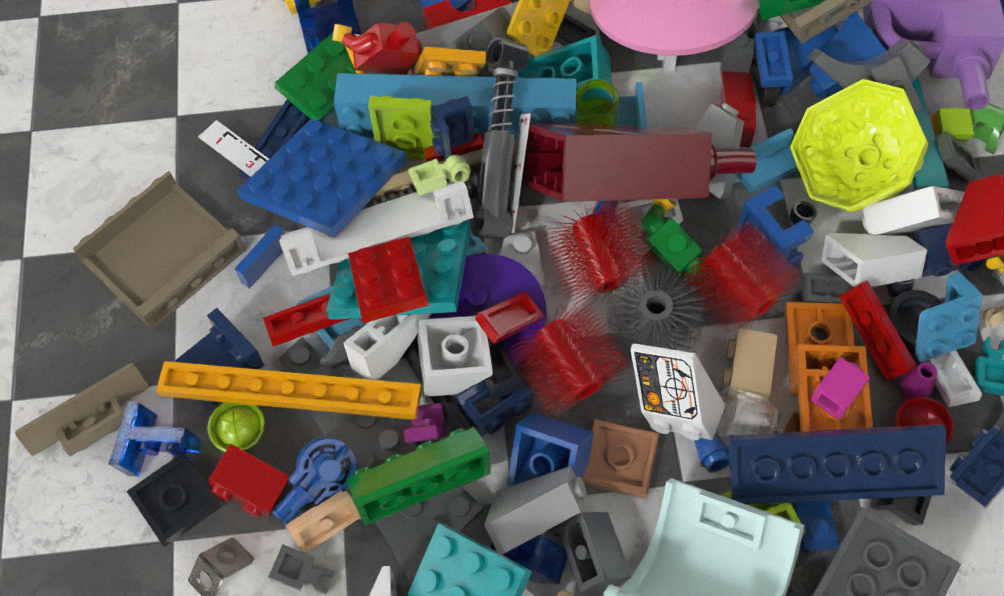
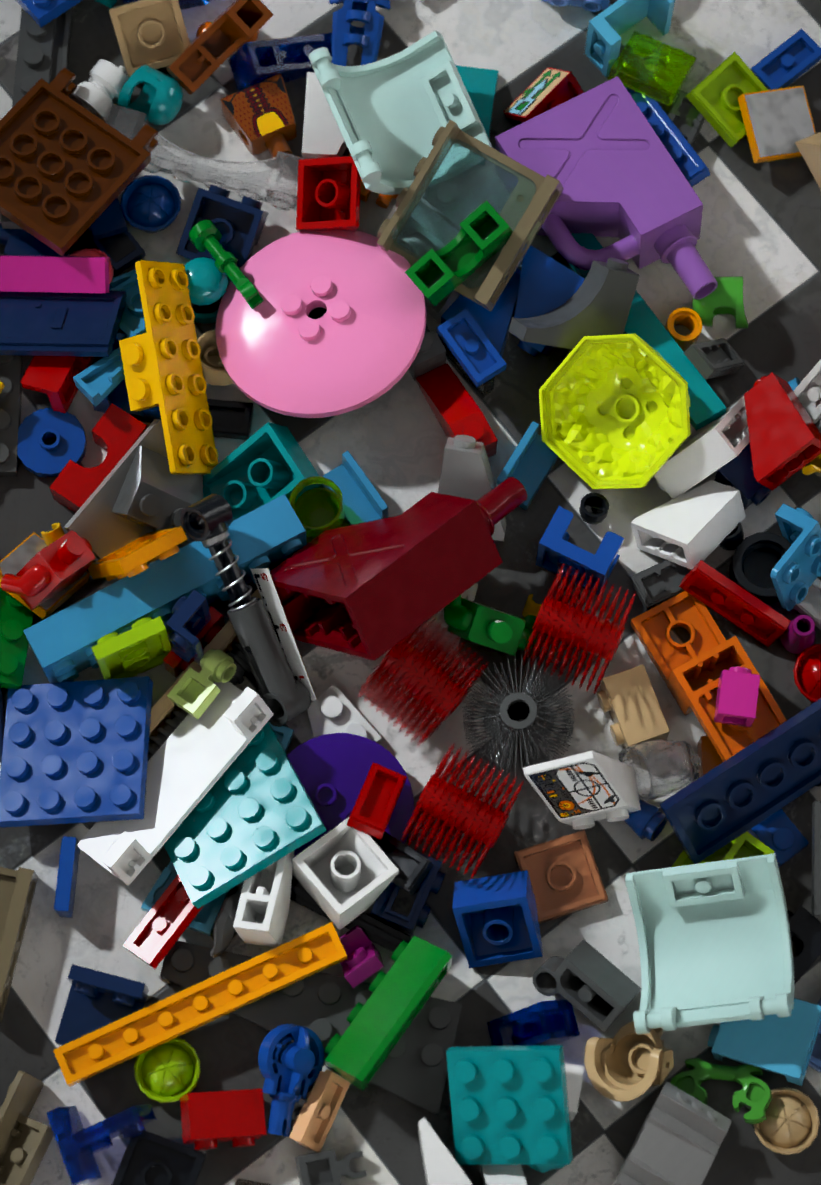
camera: 35 degrees left, 10 degrees up
red plate [348,237,429,323] -> none
light grey slope [484,466,587,554] -> none
dark grey plate [868,54,923,113] -> none
lime tile [936,108,974,140] -> none

